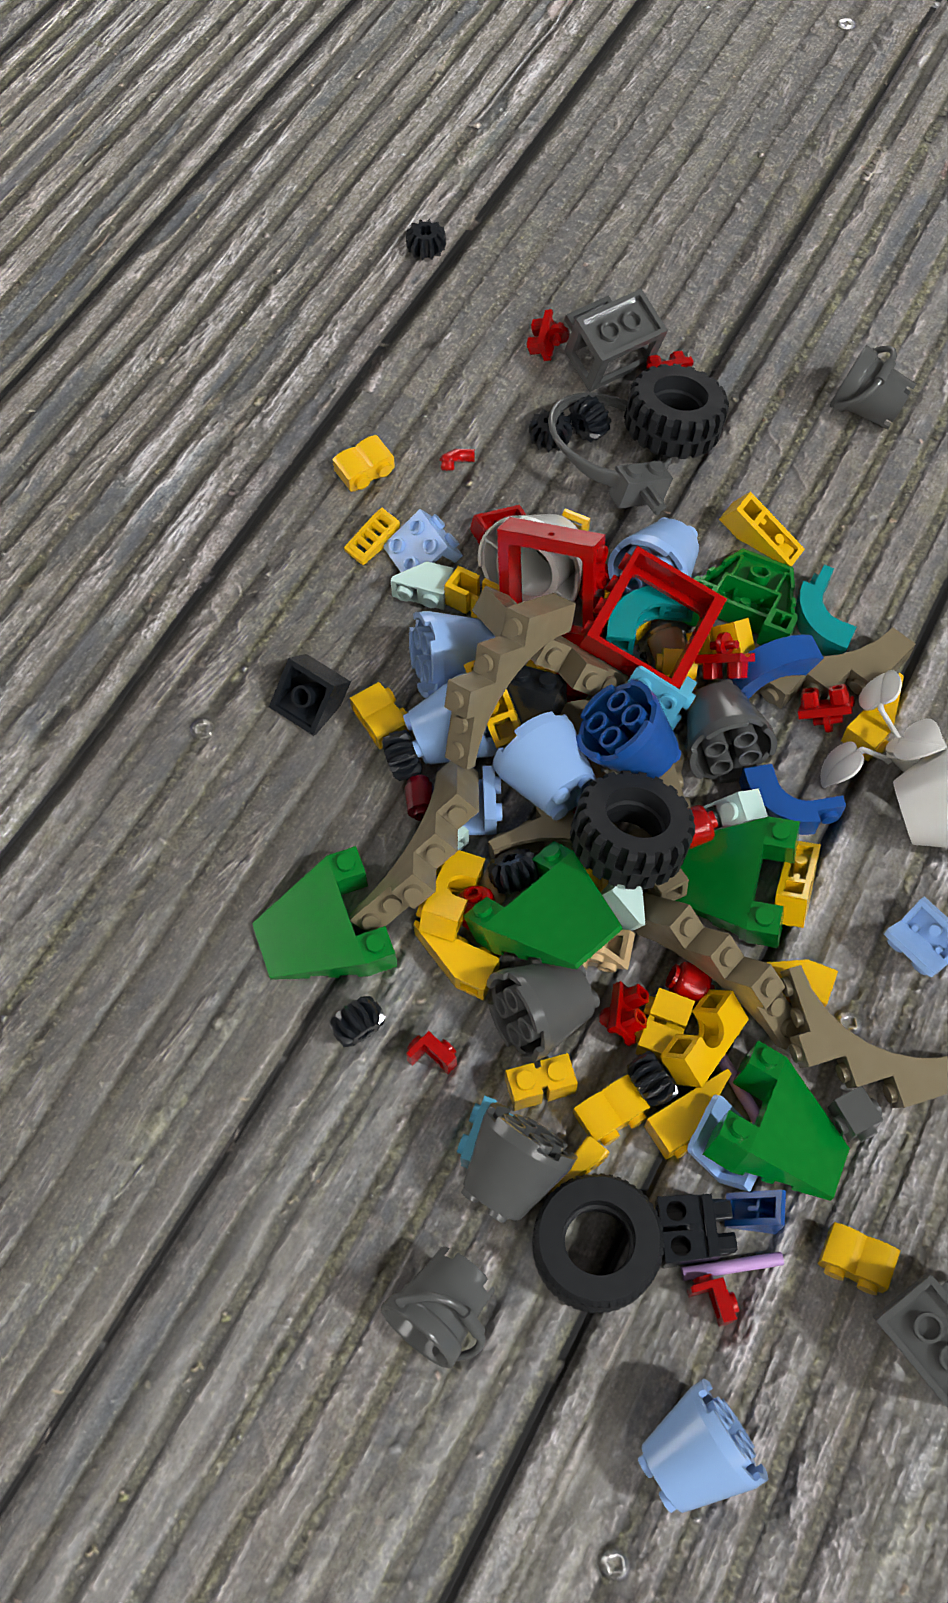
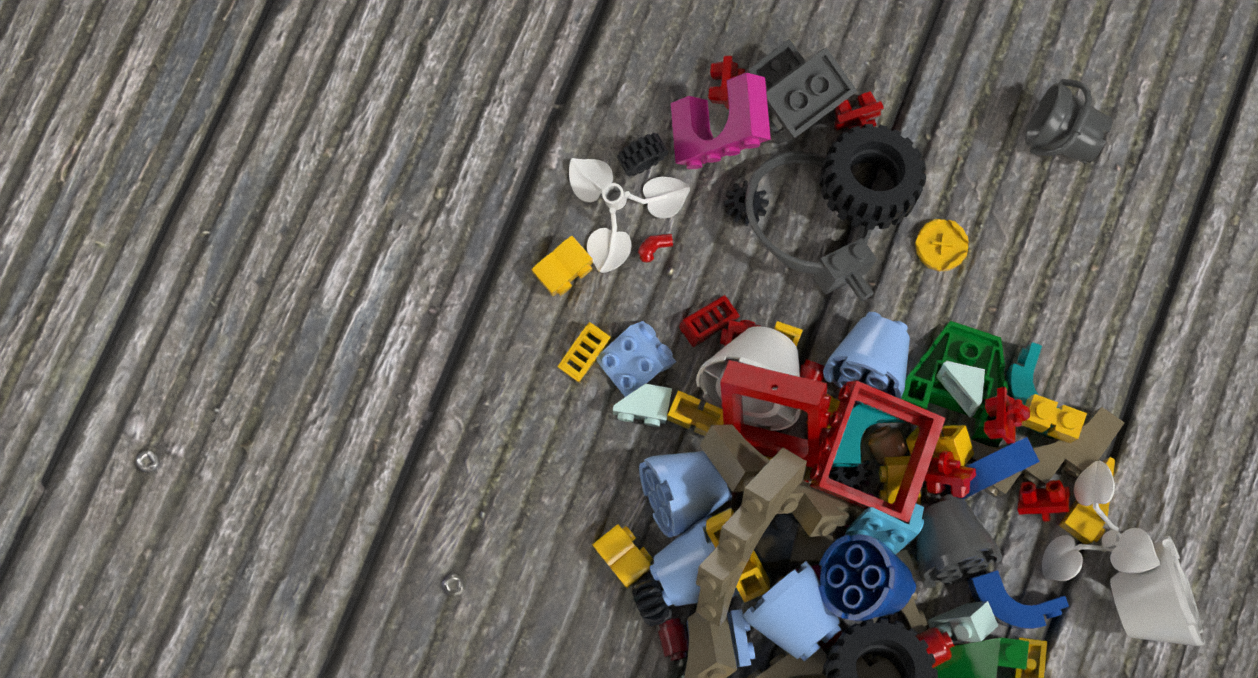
camera: 10 degrees left, 15 degrees up
black slope [269,654,351,736] -> none
black gear [568,395,612,442] -> none
yellow slope [719,491,805,567] -> none
none -> white plant [569,158,690,273]
none -> black tyre [617,133,669,176]
none -> dark pink arch [671,73,771,169]
none -> yellow tile [915,219,969,272]
none -> light aqua slope [936,361,985,417]
none -> red hips [984,387,1030,444]
none -> yellow piece [1022,394,1087,443]

